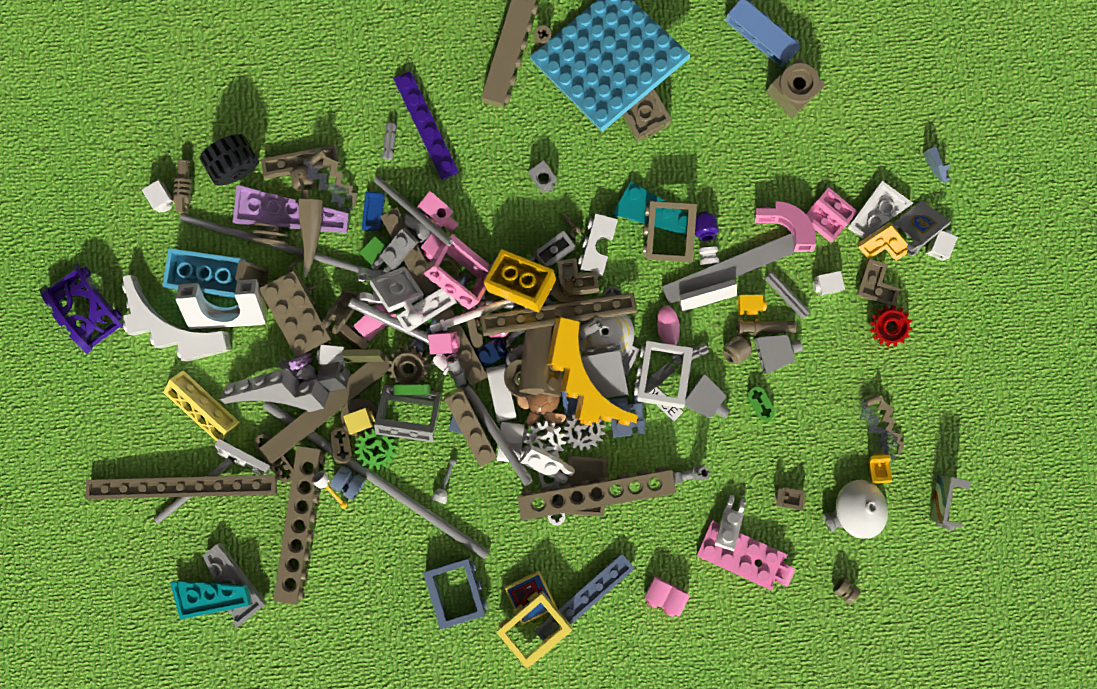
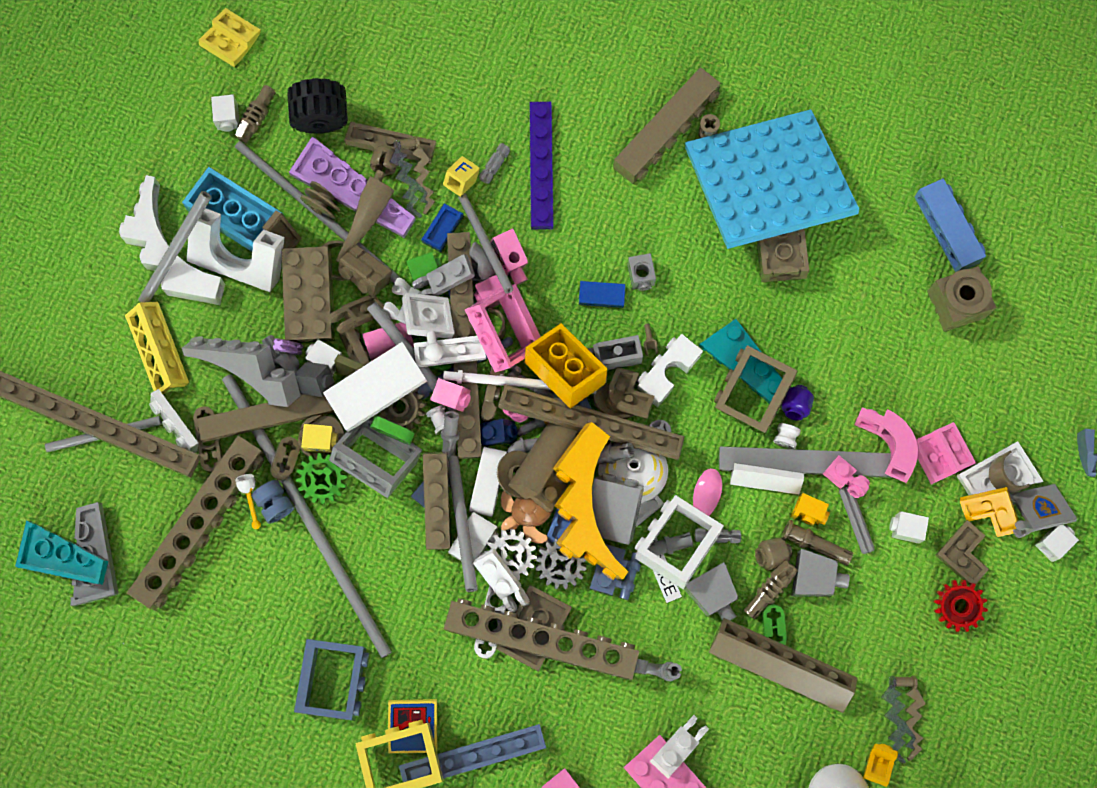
camera: 20 degrees right, 10 degrees down
dark purple fence [39,263,123,354] -> none
hinge [431,458,457,504] -> none
dark tan bracket [775,487,806,510] -> none
none -> light grey piece [138,191,212,302]
none -> light yellow slope [199,8,261,67]
none -> white tile [323,342,427,432]
none -> dark tan brick [338,245,392,297]
none -> light yellow brick [443,156,480,197]
none -> blue tile [579,281,625,308]
none -> dark tan brick [709,618,857,713]
none -> dark tan hinge [744,560,798,620]
none -> bright pink plate [823,455,870,498]
none -> dark tan helmet [989,450,1030,494]

